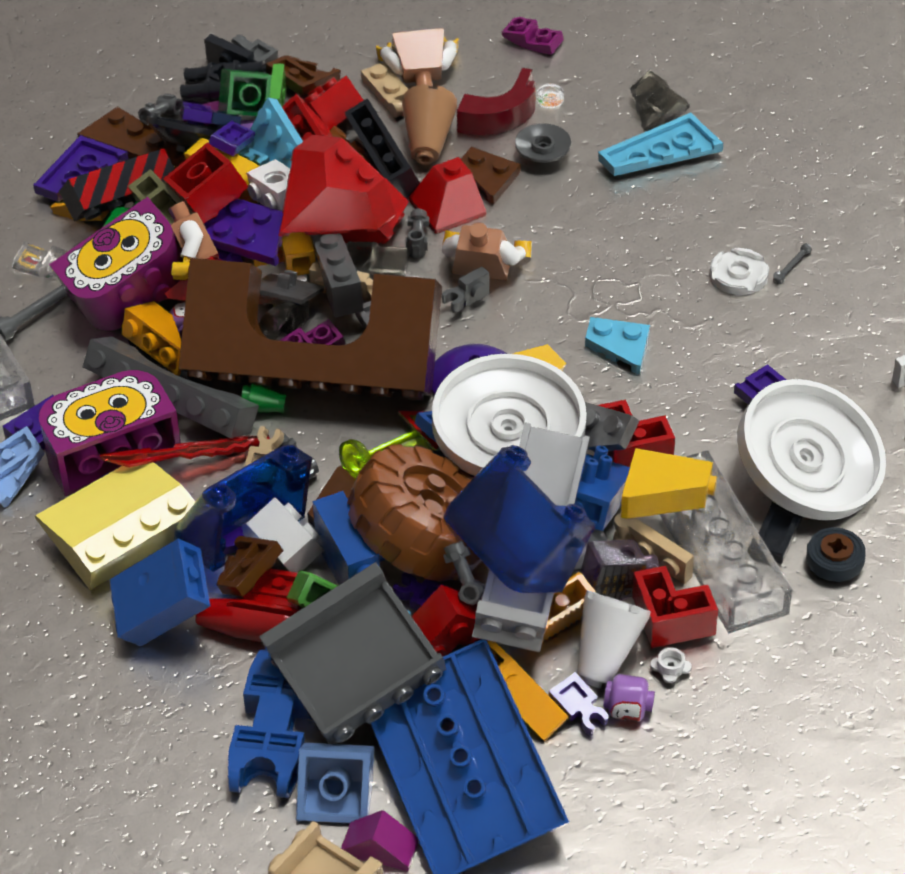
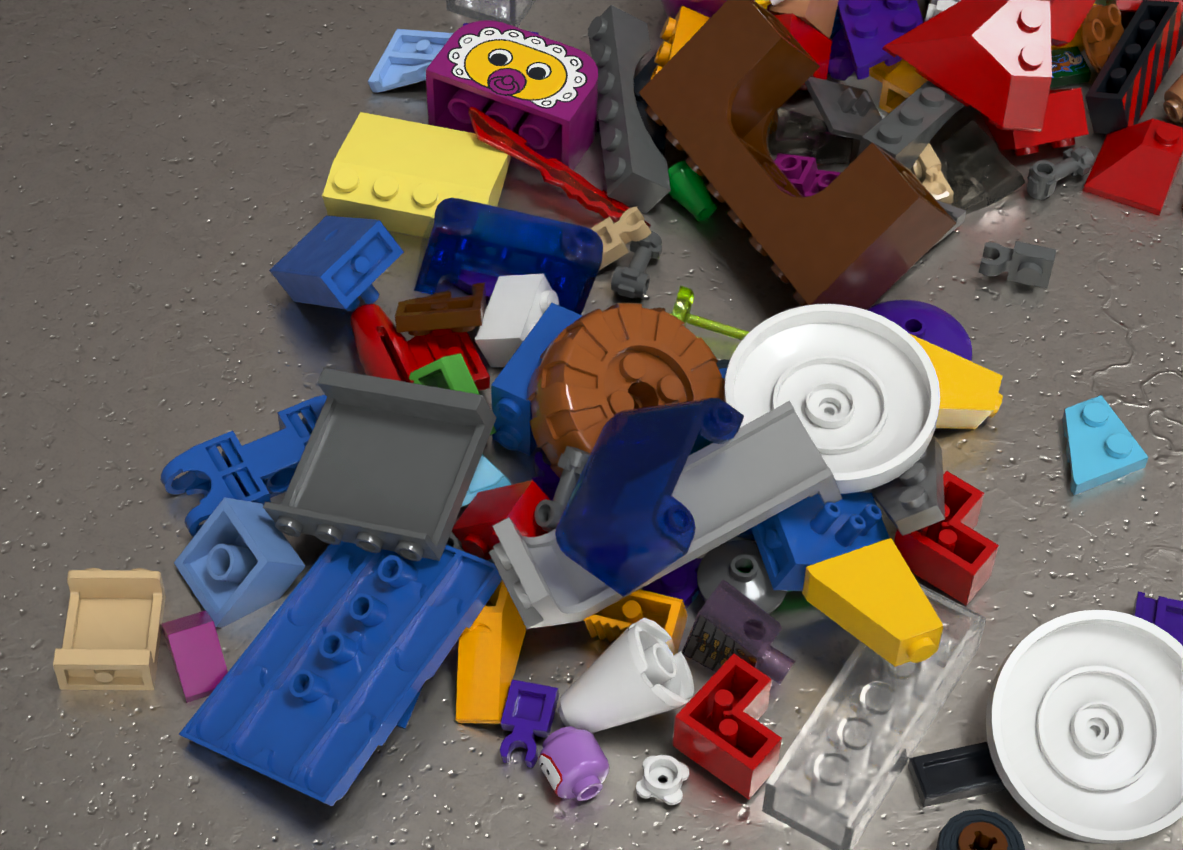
camera: 50 degrees right, 5 degrees up
nougat torso [442,222,532,281] -> none
tan plate [613,513,694,584] -> none

